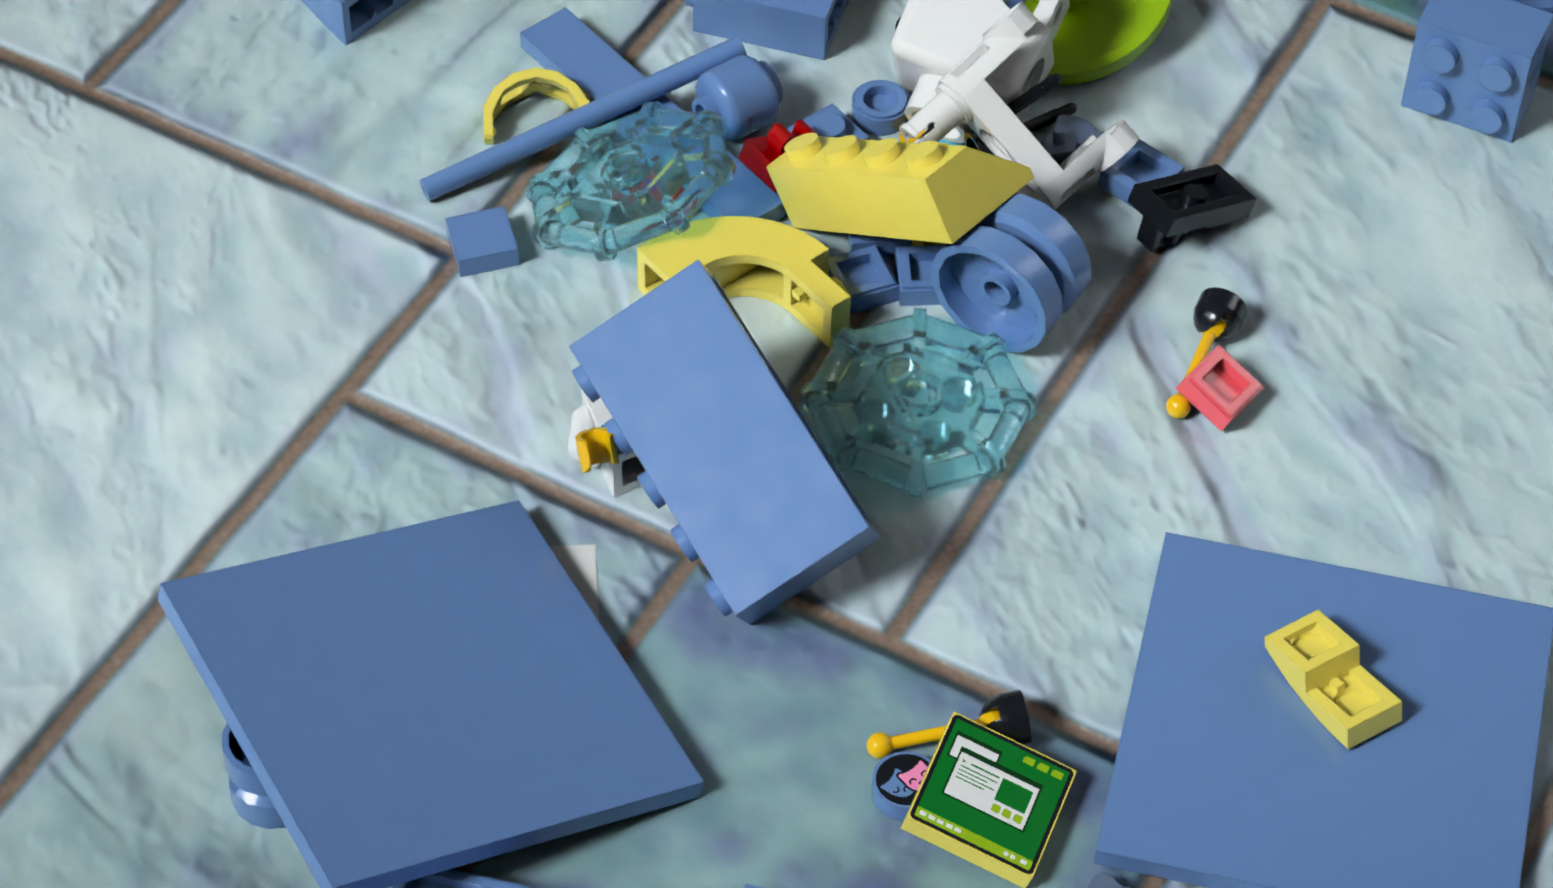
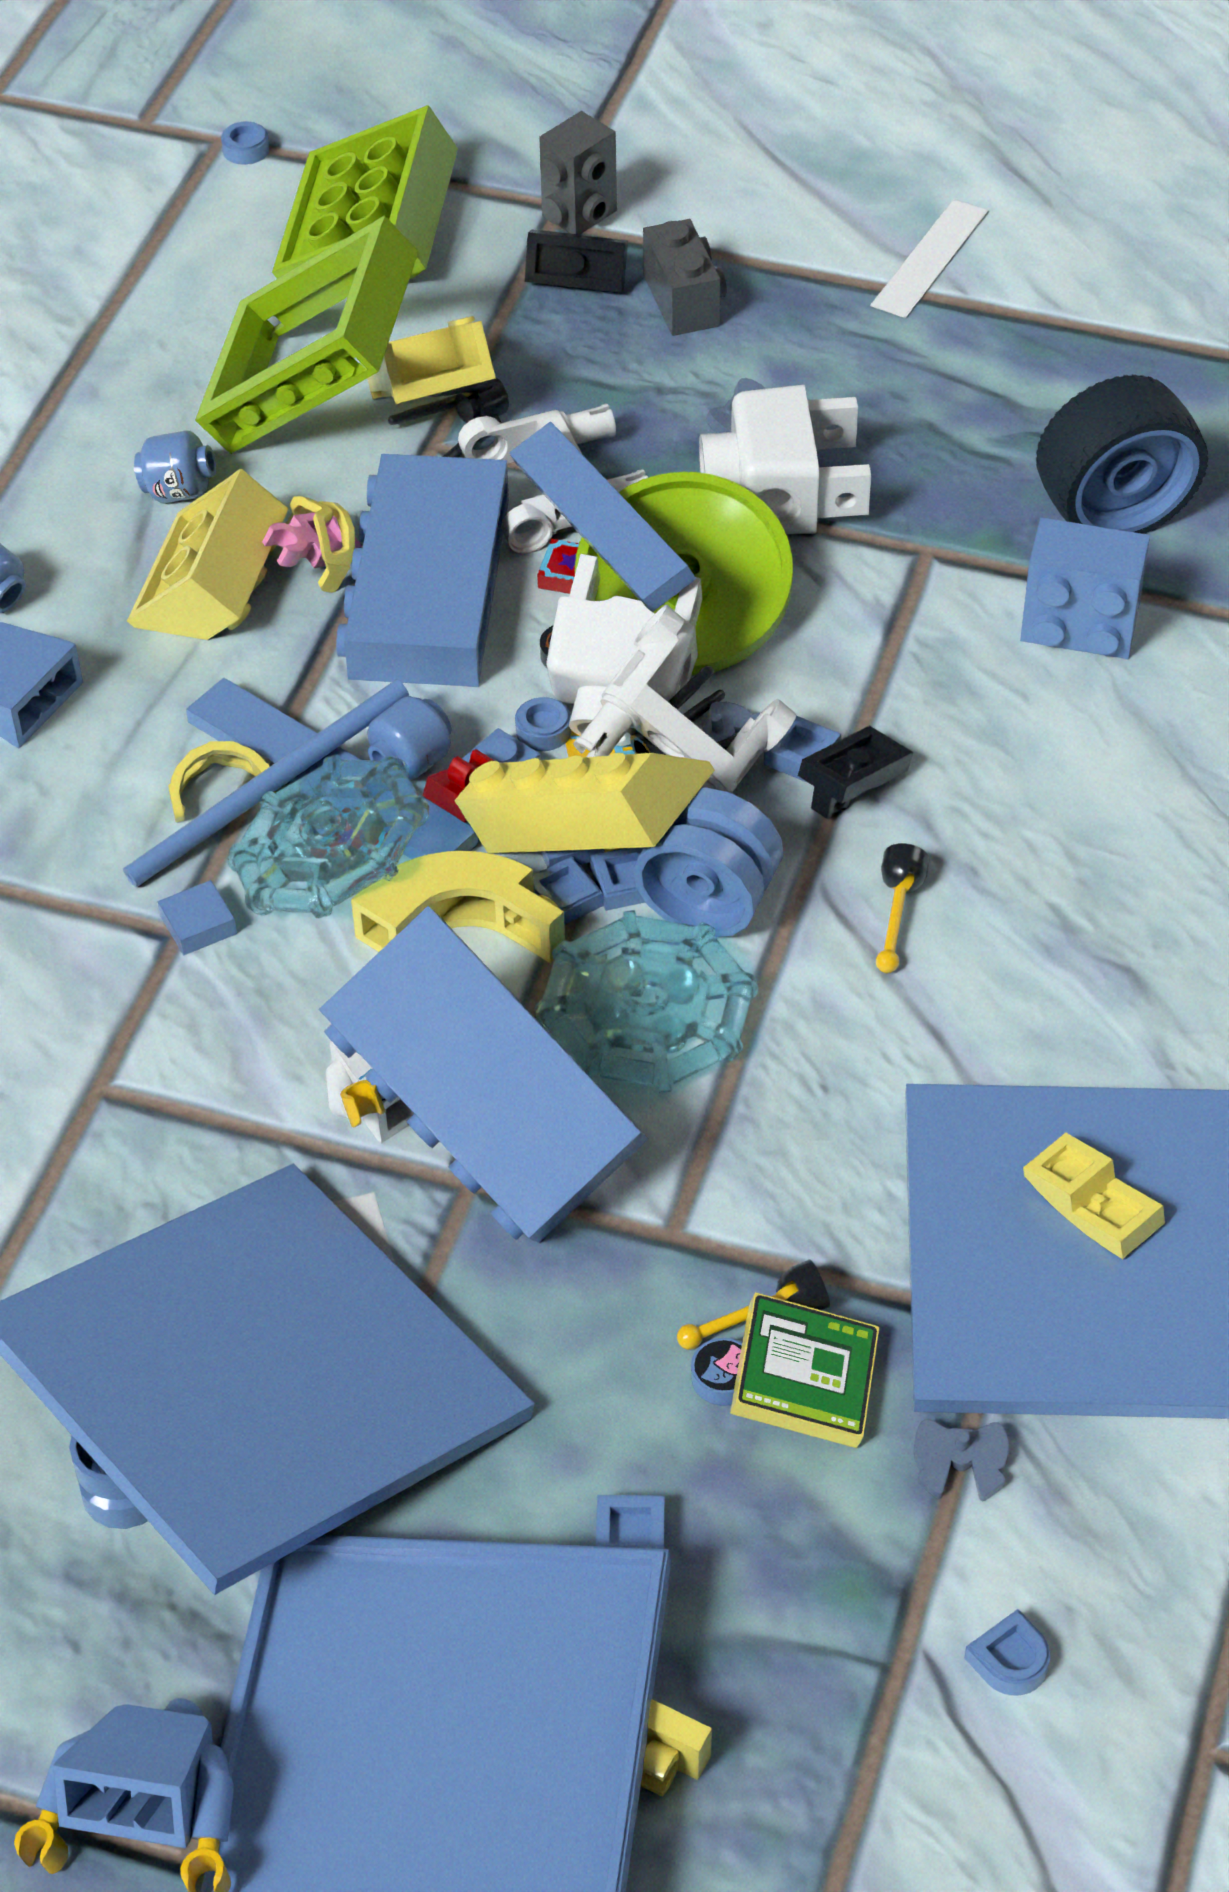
camera: 10 degrees left, 0 degrees up
coral tile [1176,345,1264,432] -> none

